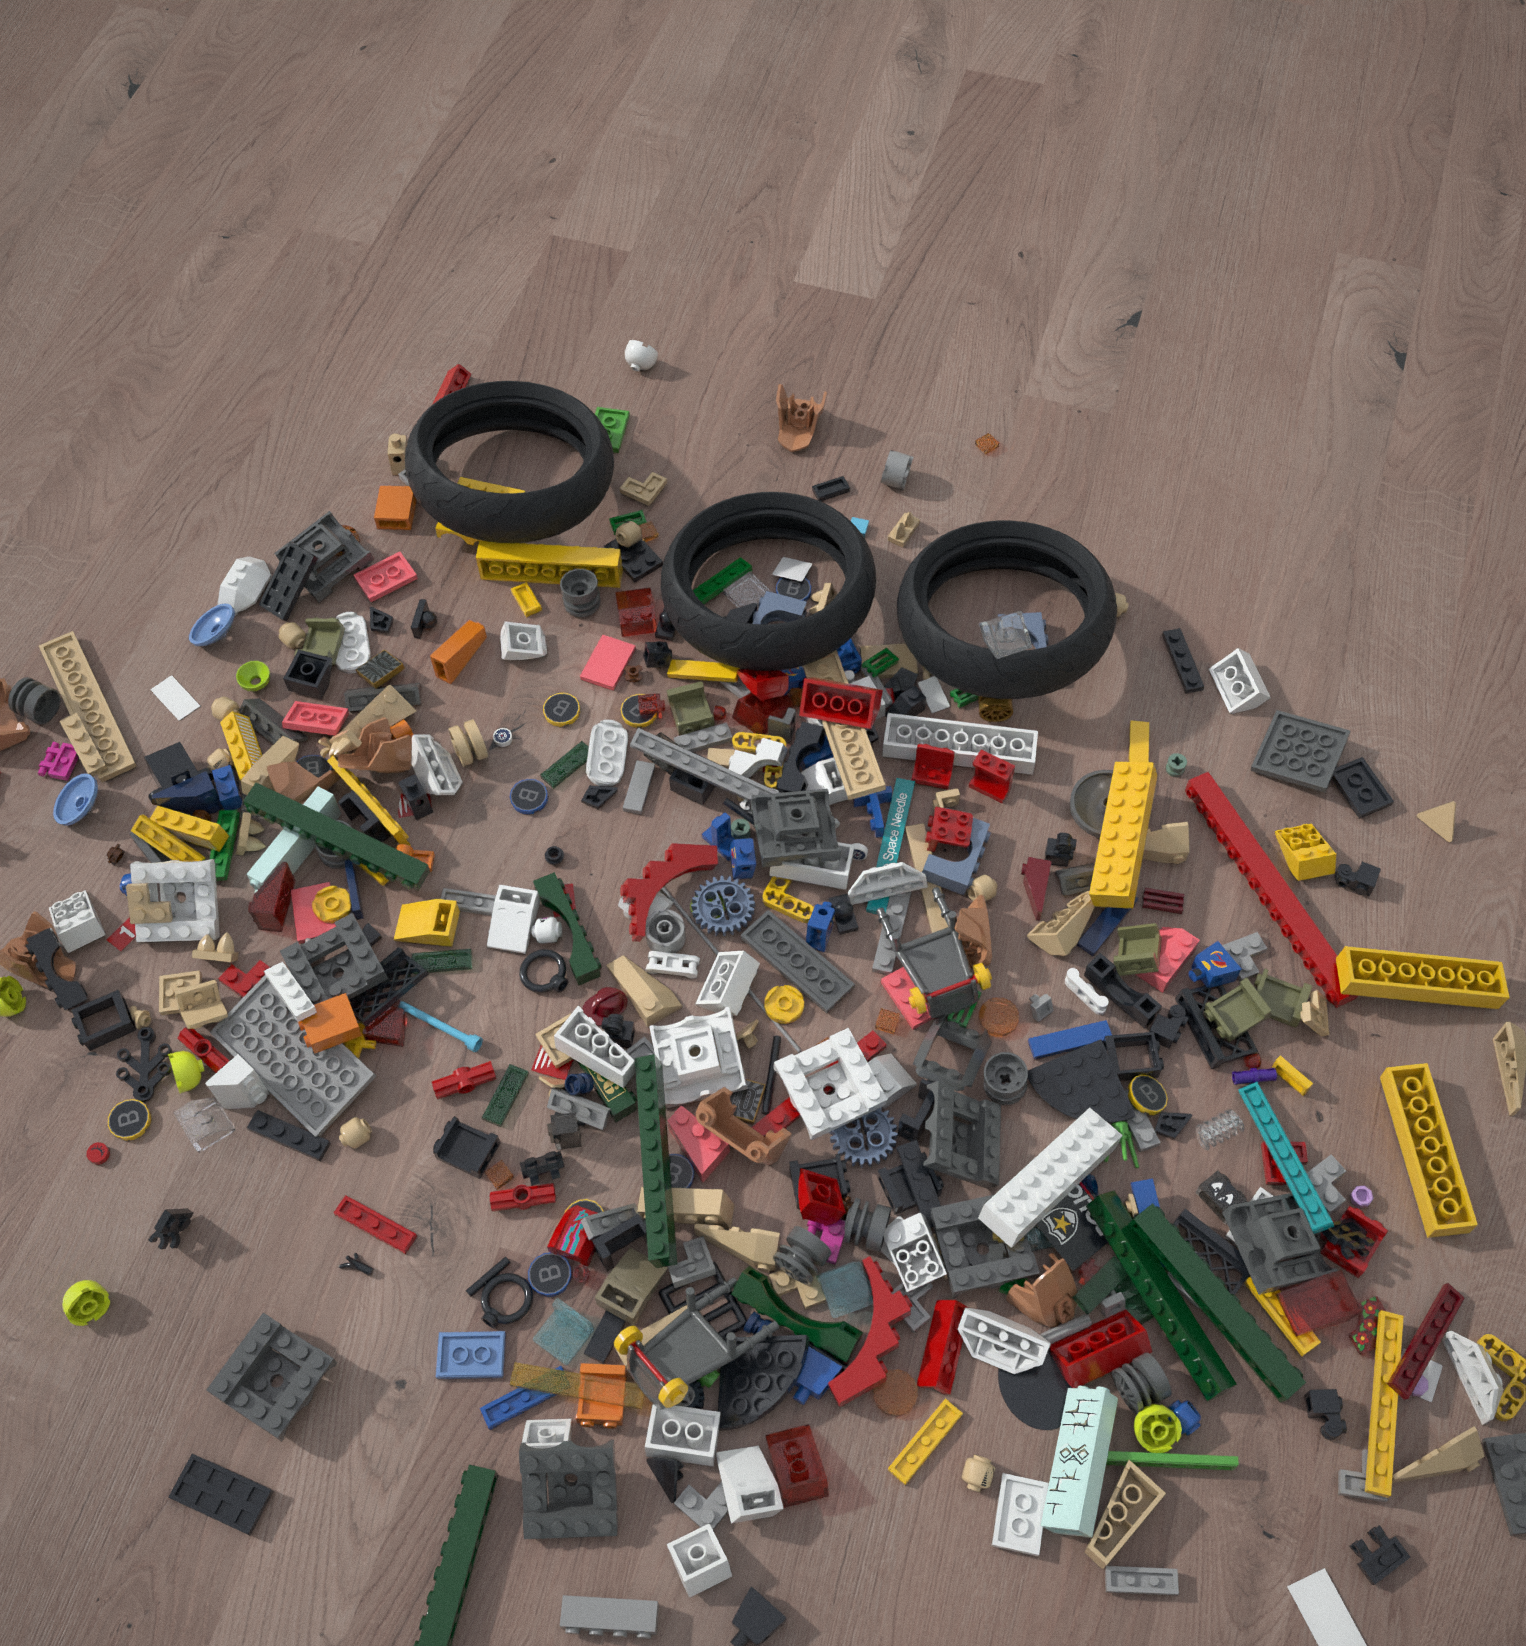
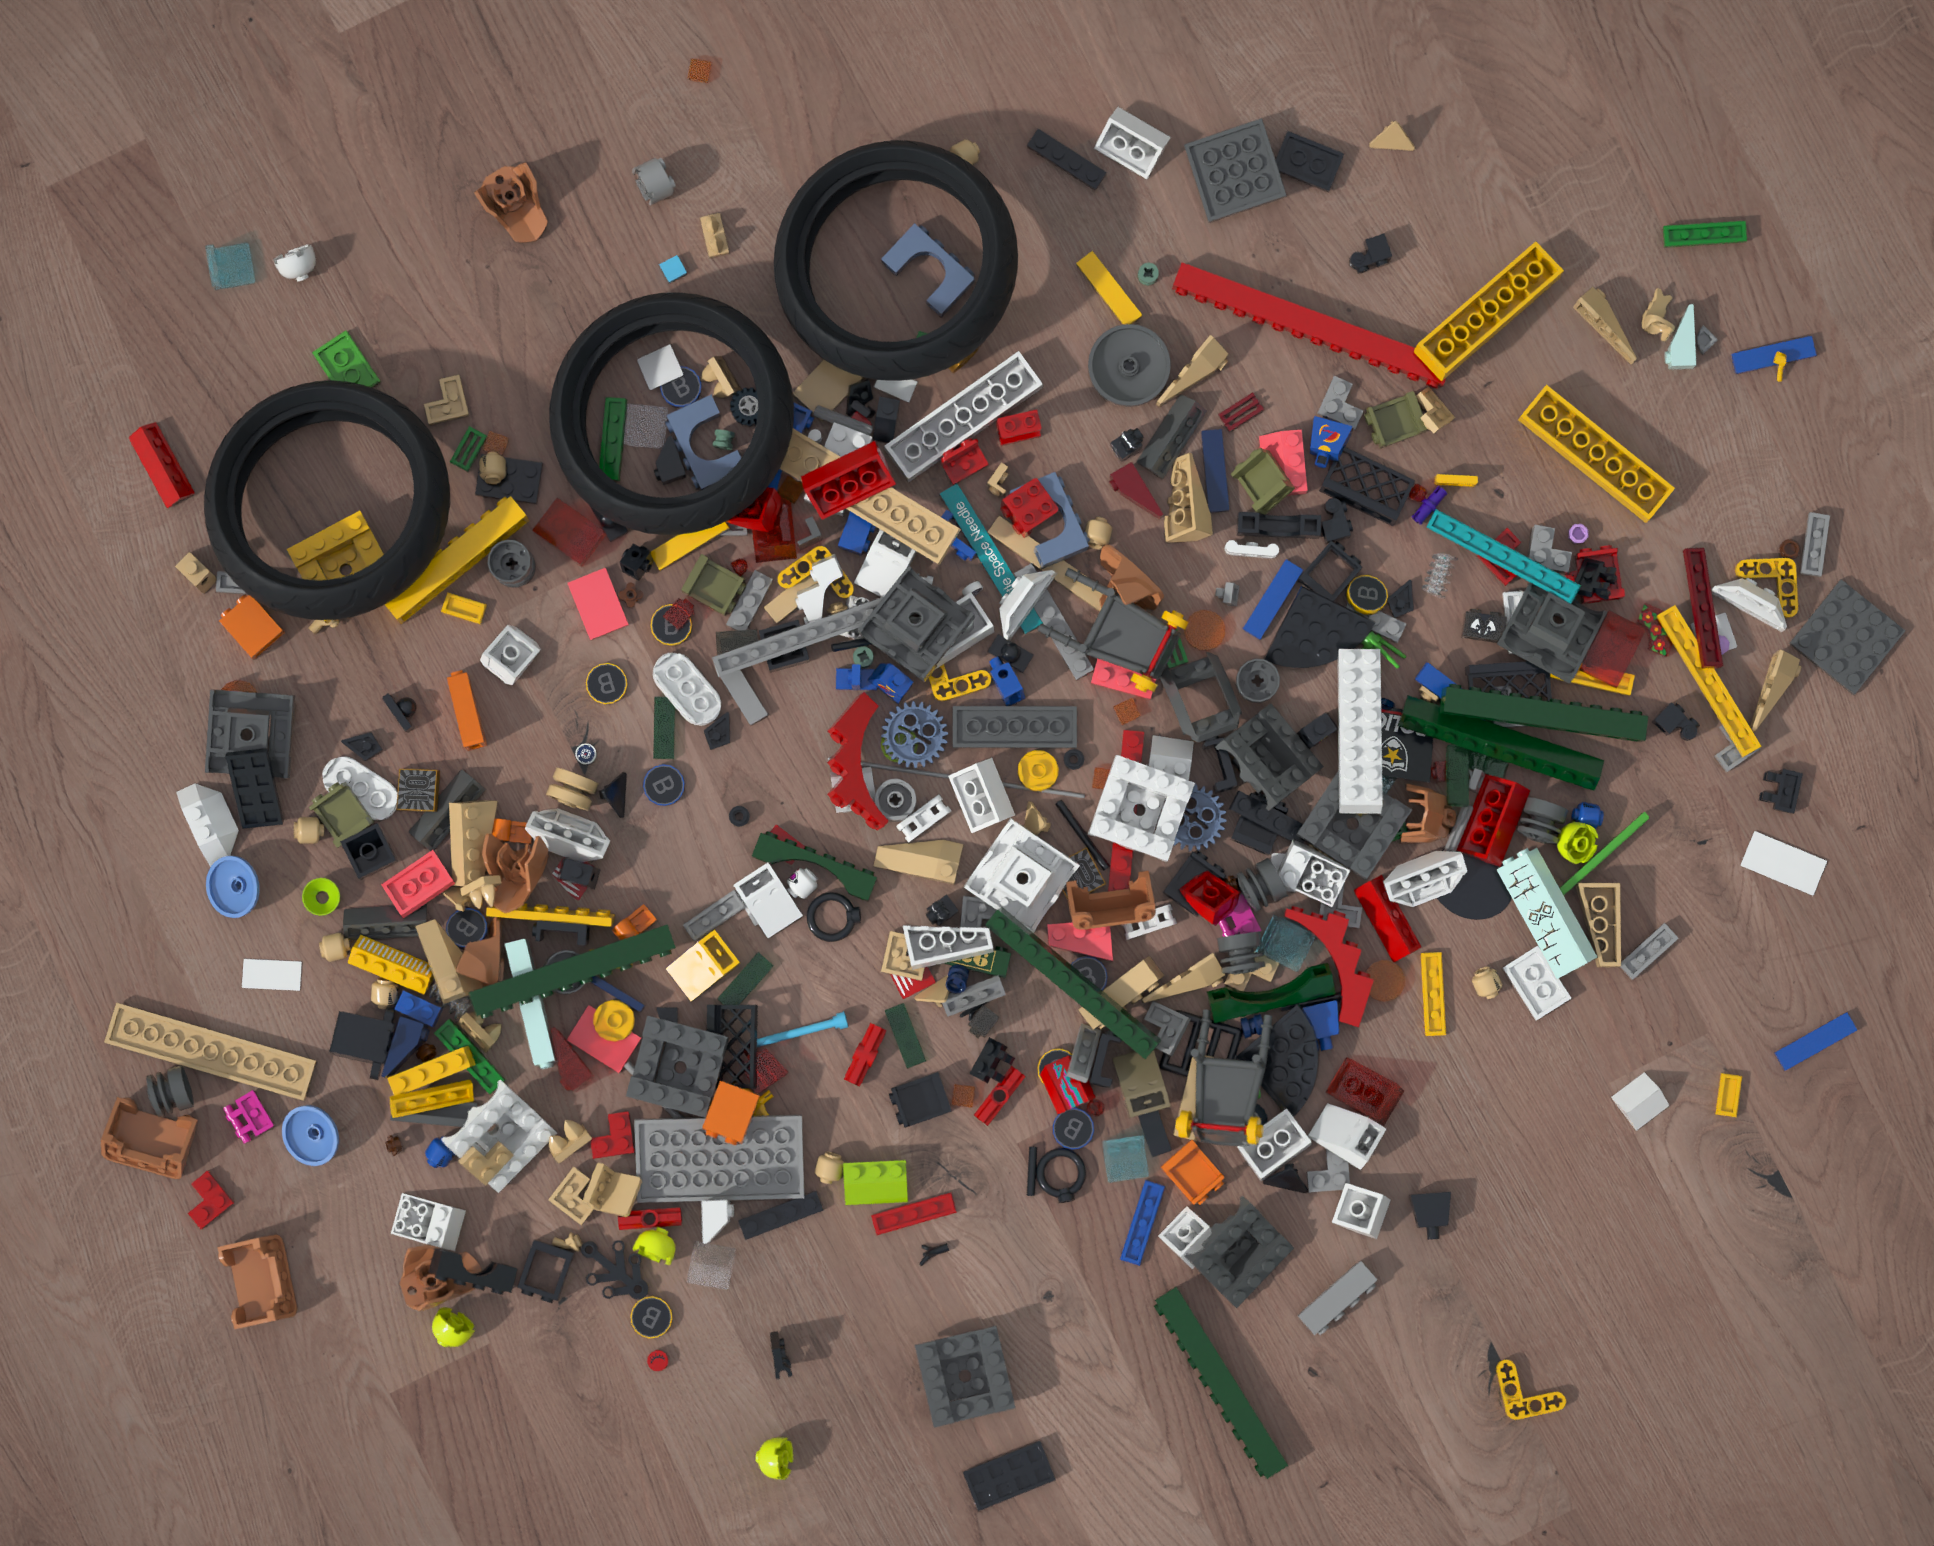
camera: 50 degrees left, 25 degrees up
tan plate [60,712,108,776] -> none
red sticker [106,917,136,951] -> none
white plate [264,962,317,1022] -> none
coral plate [353,552,418,602] -> none
medium blue tile [436,1331,506,1379] -> none
clear yellow tile [509,1362,645,1410] -> none
dark red piece [582,987,628,1026] -> none
black arch [776,722,826,793] -> none
black tile [812,476,850,501] -> none
green tile [862,647,899,678] -> none
clear slope [979,610,1033,659] -> none
yellow brick [1089,762,1158,908] -> none
olive panel [1204,978,1272,1042] -> none
yellow slope [1275,824,1336,881] -> none
none -> clear light blue bracket [205,243,256,290]
none -> tan arm [308,619,339,634]
none -> black piece [599,772,627,818]
none -> lime slope [843,1160,908,1205]
none -> black plate [1064,749,1084,770]
none -> white plate [1121,904,1177,940]
none -> black torso [1296,712,1338,749]

